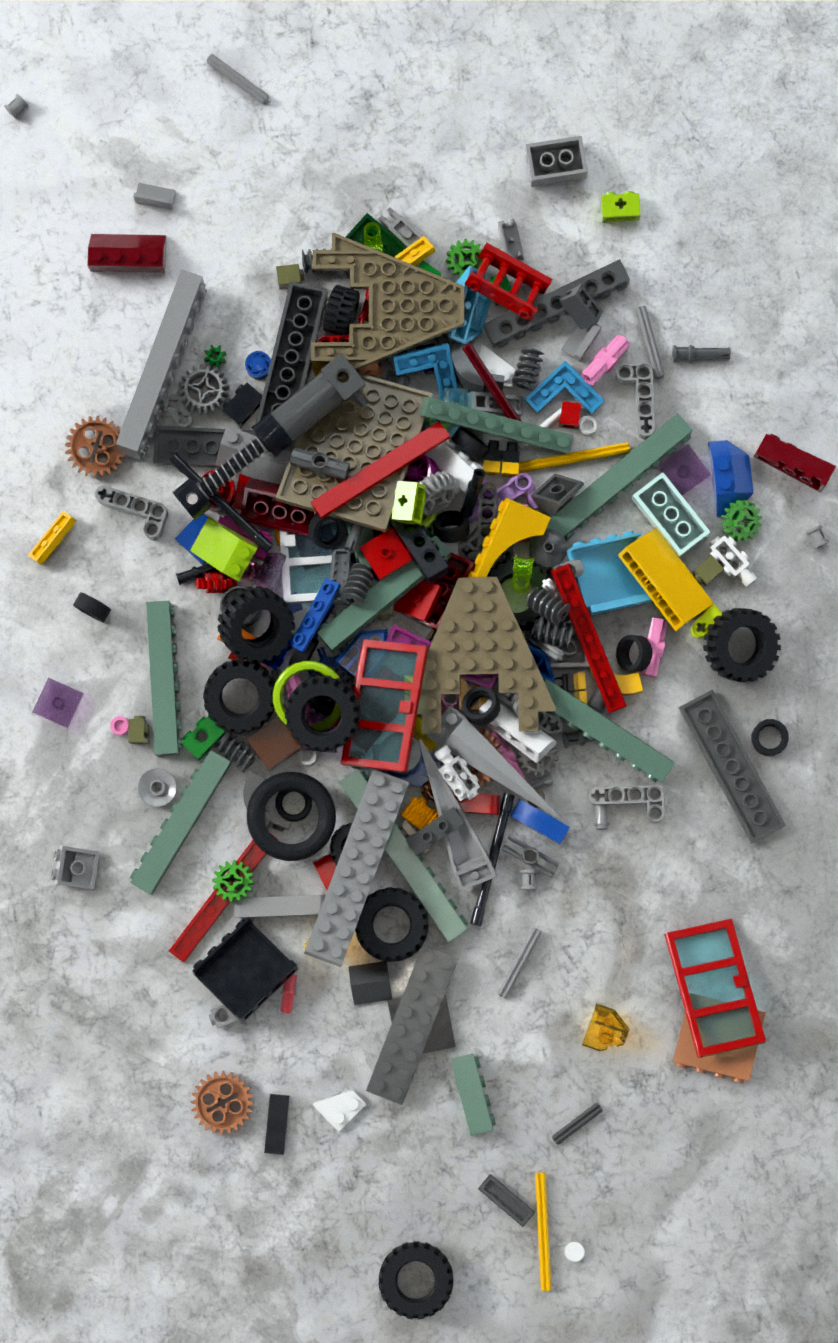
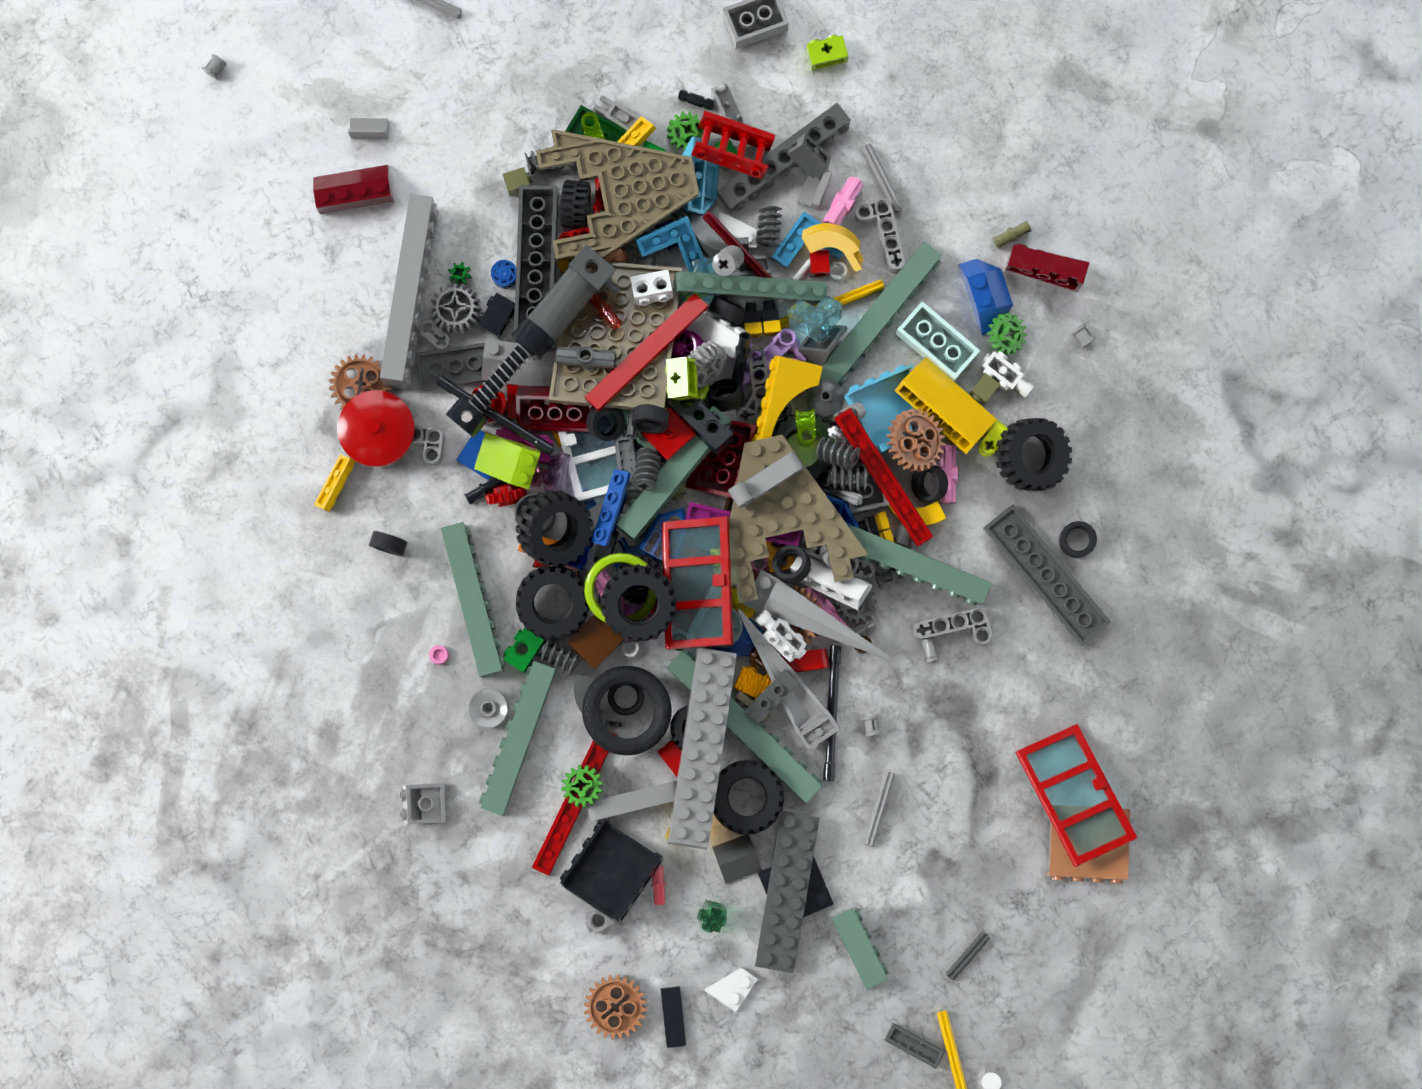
camera: 20 degrees left, 0 degrees up
clear purple plate [32,677,84,728] -> none
olive brick [128,716,150,744] -> none
red plate [393,580,443,623] -> none
dark grey piece [501,834,560,878] -> none
blue slope [510,799,570,845] -> none
clear yellow slope [582,1003,630,1051] -> none
clear purple plate [657,444,711,495] -> none
dark grey pin [672,345,731,362] -> none
none -> red dish [337,390,415,467]
none -> clear red pin [590,294,622,329]
none -> white brick [630,270,673,306]
none -> black tyre [631,404,669,434]
none -> black axle [678,89,714,110]
none -> clear green brick [697,899,727,933]
none -> light grey piece [712,245,744,276]
none -> light grey beam [728,451,804,509]
none -> clear light blue brick [788,295,842,343]
none -> yellow arch [802,223,864,272]
none -> nougat gear [886,409,945,472]
none -> olive pin [992,221,1032,249]

